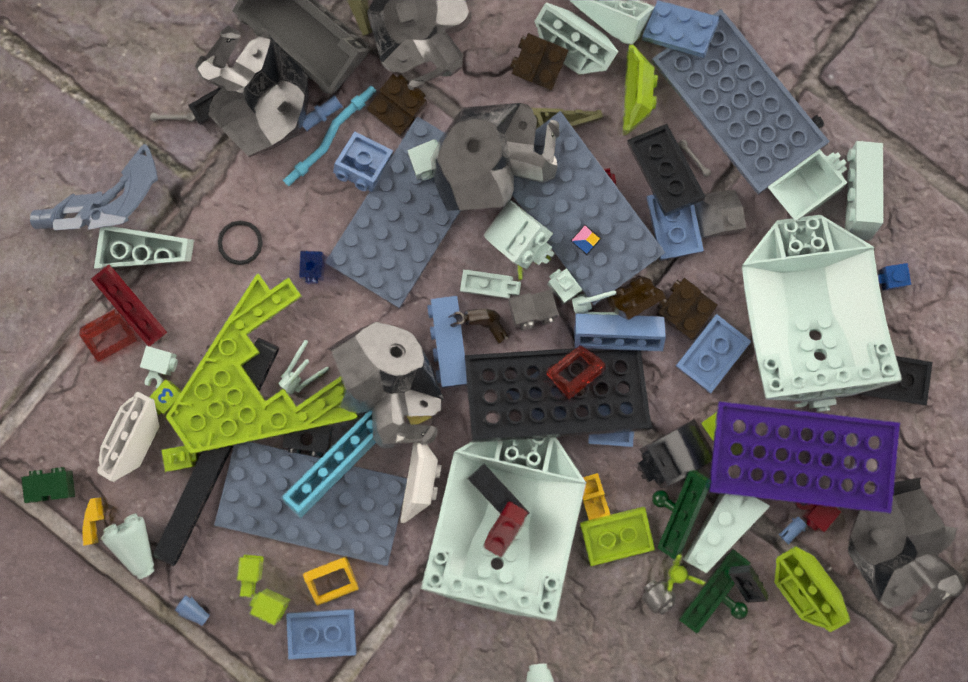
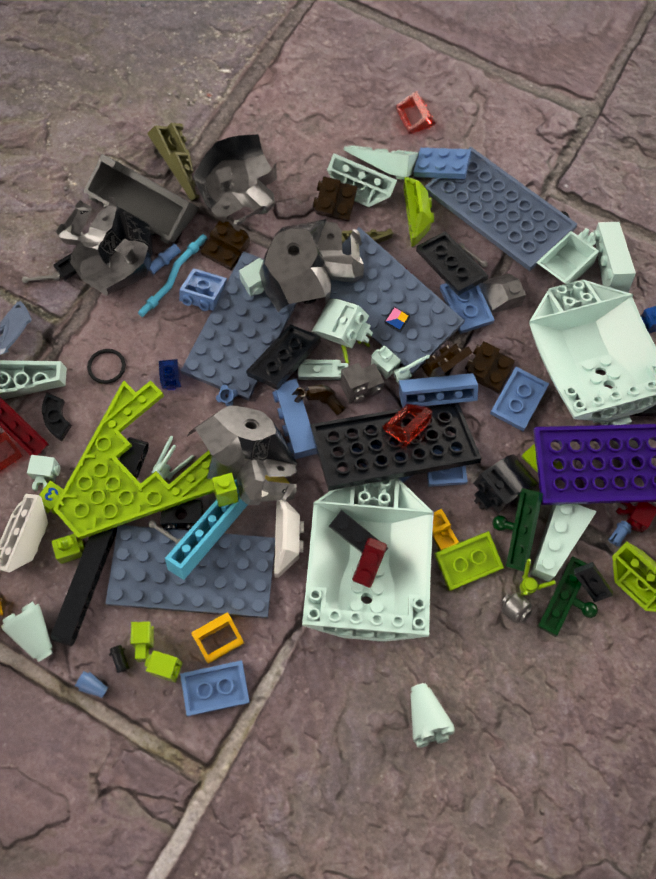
camera: 10 degrees left, 15 degrees down
none -> black tile [42,392,72,441]
none -> black pin [109,645,130,673]
none -> light grey hinge [149,520,181,545]
none -> lime brick [212,473,238,507]
none -> medium blue plate [216,385,238,406]
none -> black plate [246,324,321,390]

